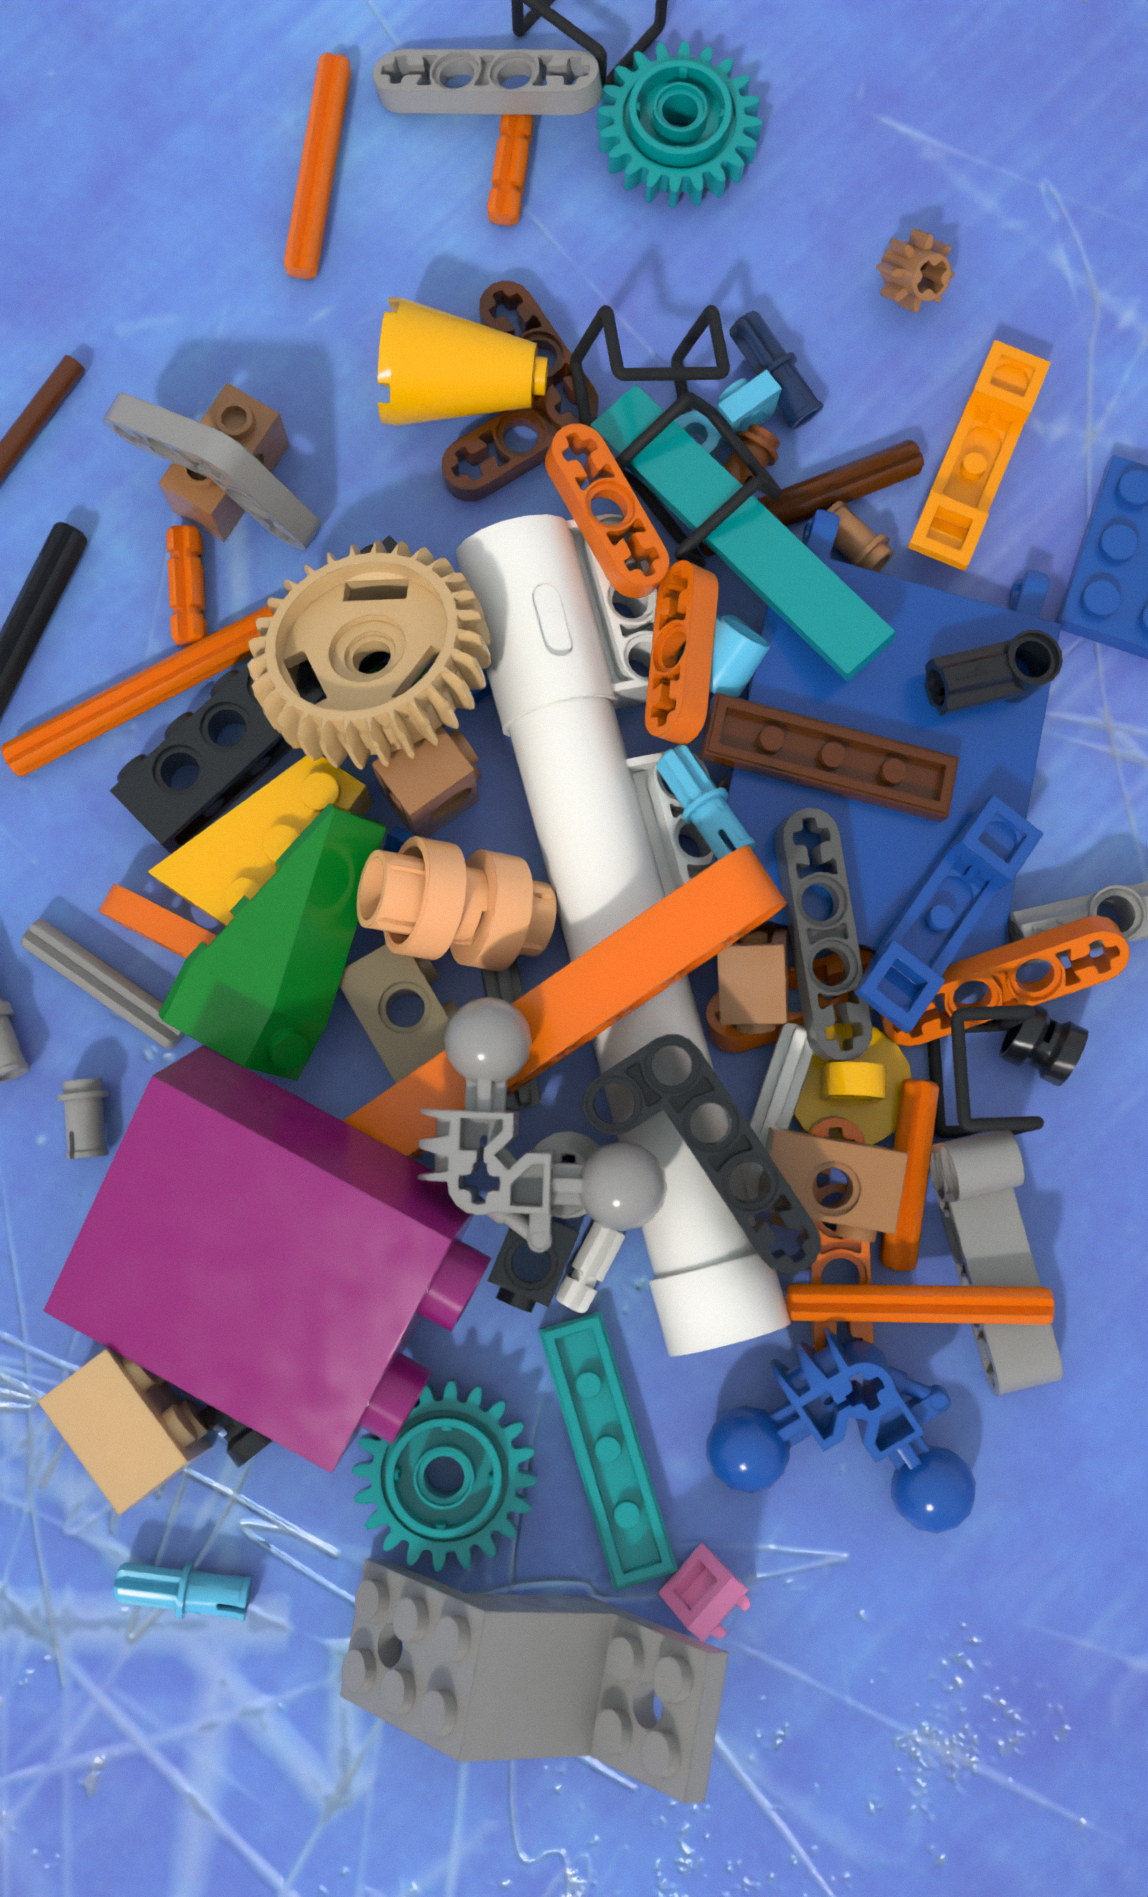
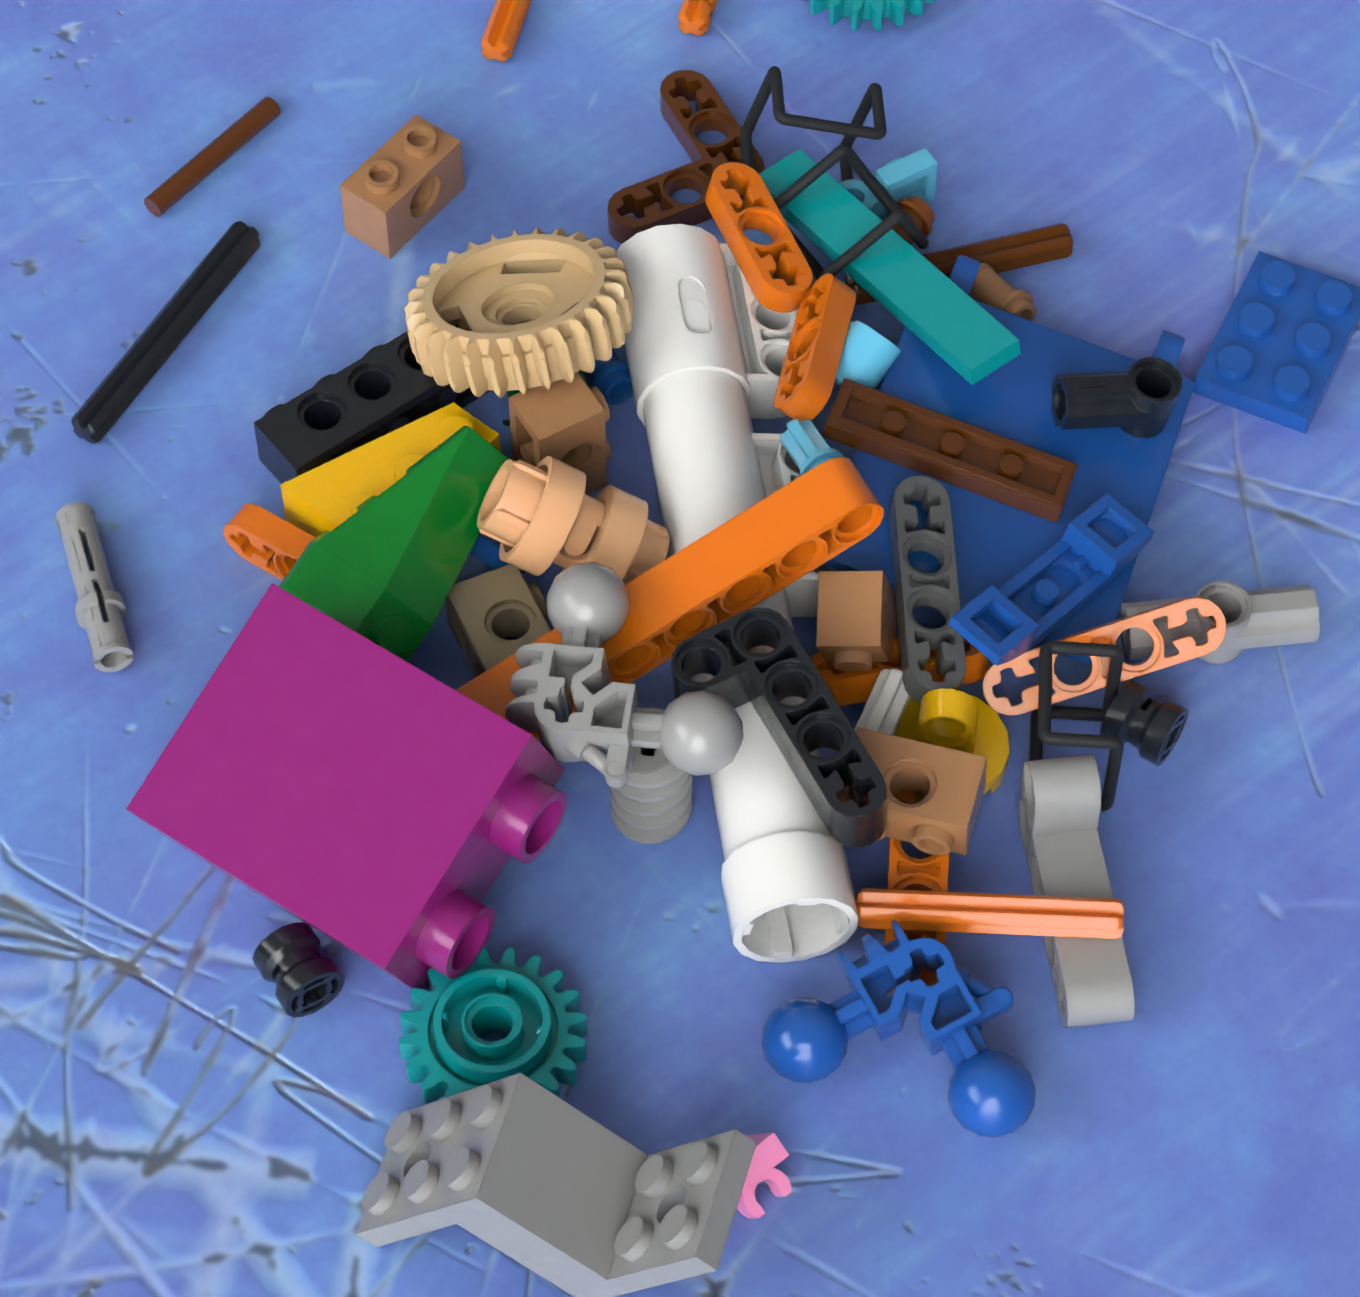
camera: 10 degrees right, 25 degrees down
orange axle [1,605,273,776] -> none
light grey axle [21,919,185,1049] -> none
tan brick [37,1348,213,1515] -> none
light grey pin [56,1078,110,1159] -> none
light grey beam [102,392,321,551] -> none
medium azure axle [113,1562,252,1621] -> none
orange axle [166,525,207,647] -> none
yellow cone [378,297,549,426] -> none
black brick [488,1213,580,1313] -> none
teal tile [538,1311,678,1591] -> none
white axle [556,1221,626,1313] -> none
dark blue axle [729,311,824,430] -> none
medium nougat gear [876,228,955,313] -> none
orange axle [880,1078,939,1271] -> none
light orange slope [907,340,1051,571] -> none

